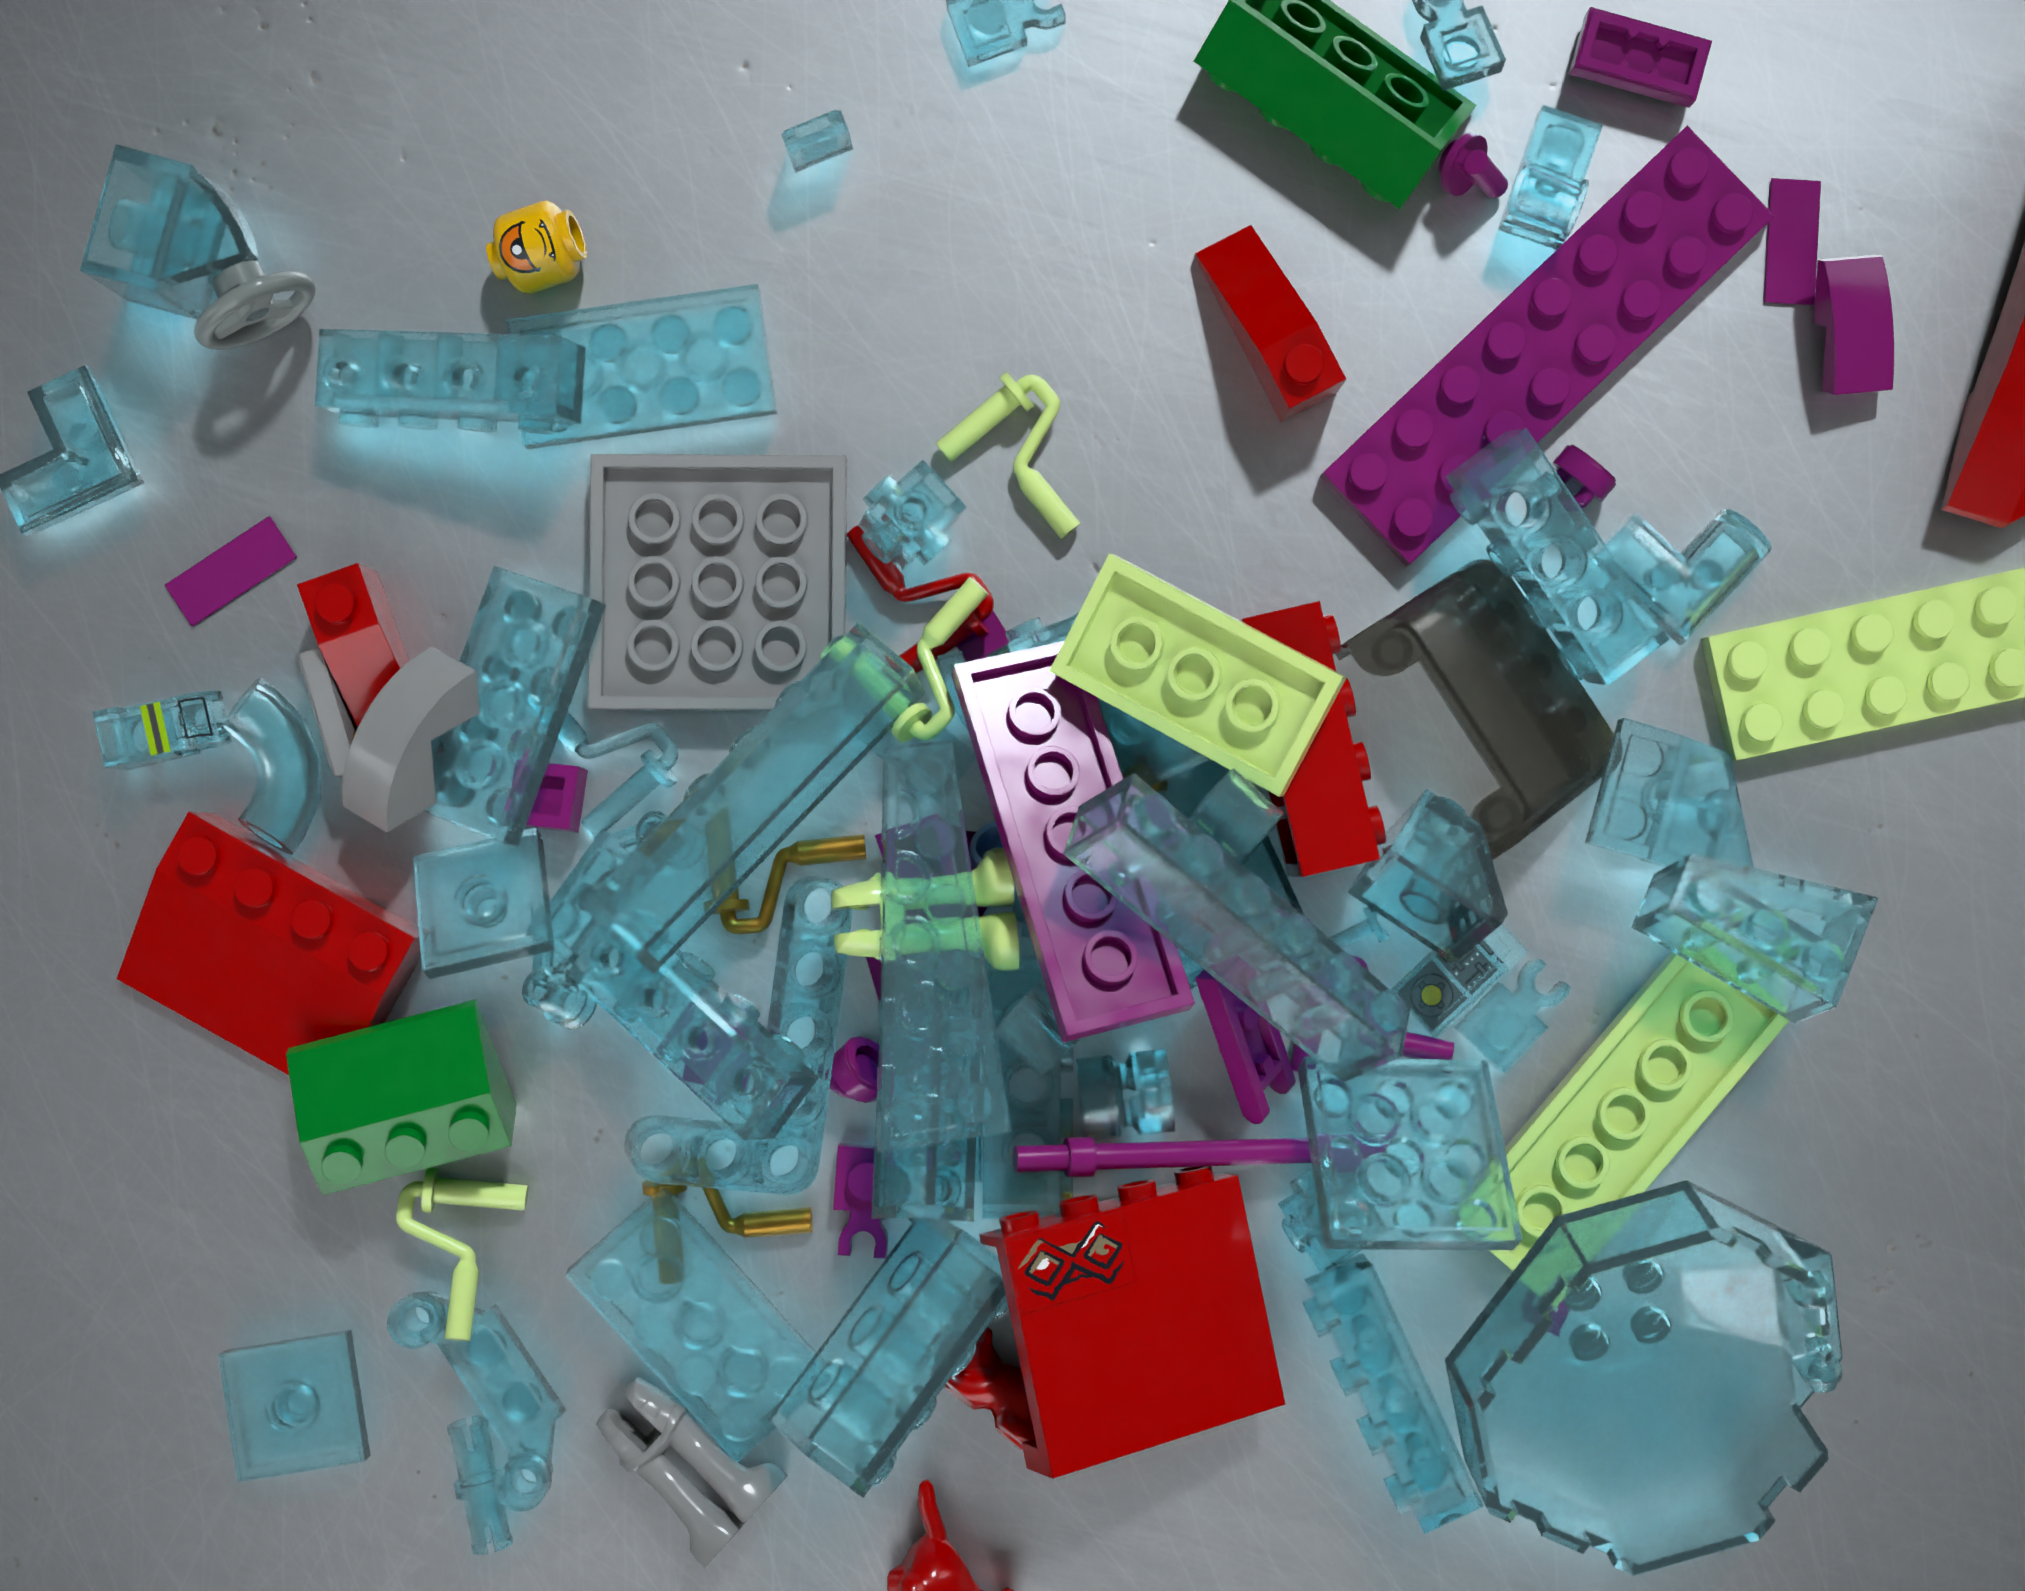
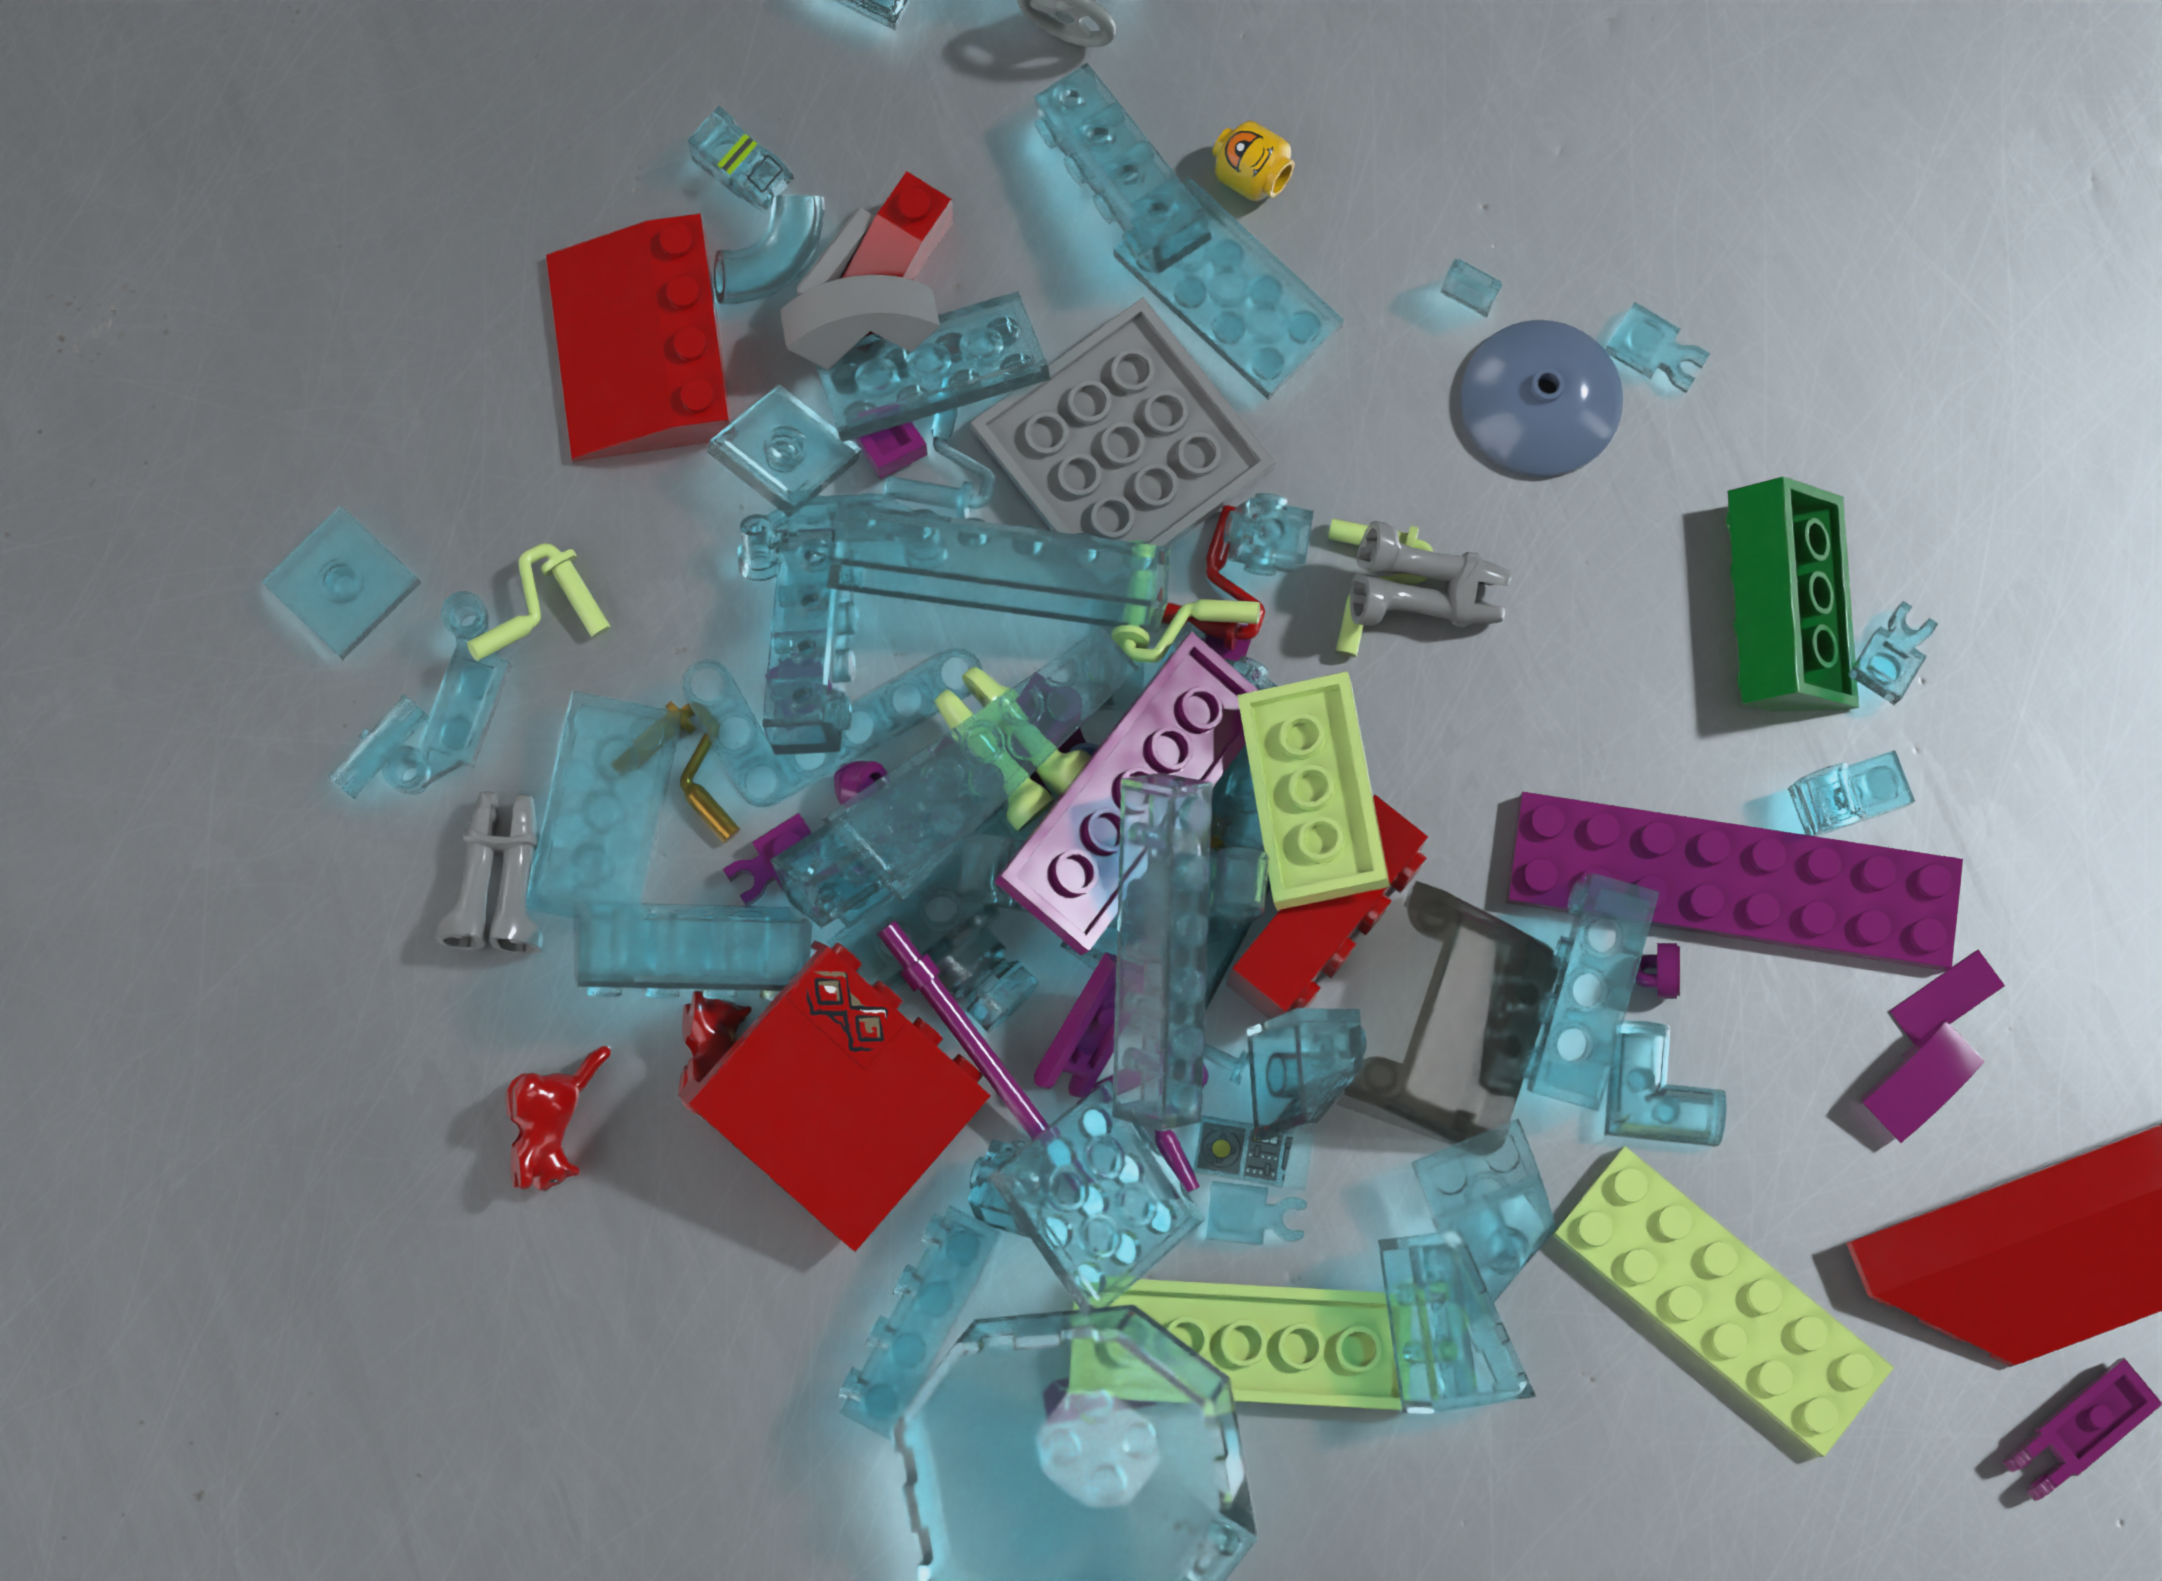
camera: 50 degrees right, 10 degrees down
magenta sticker [165,515,297,626] -> none
green slope [286,999,517,1196] -> none
pearl gold piece [705,810,867,935] -> none
red slope [1194,225,1346,422] -> none
magenta plate [1438,132,1508,198] -> none
magenta plate [1569,7,1712,108] -> none
none -> light grey piece [1350,521,1512,628]
none -> sand blue dish [1460,320,1623,478]

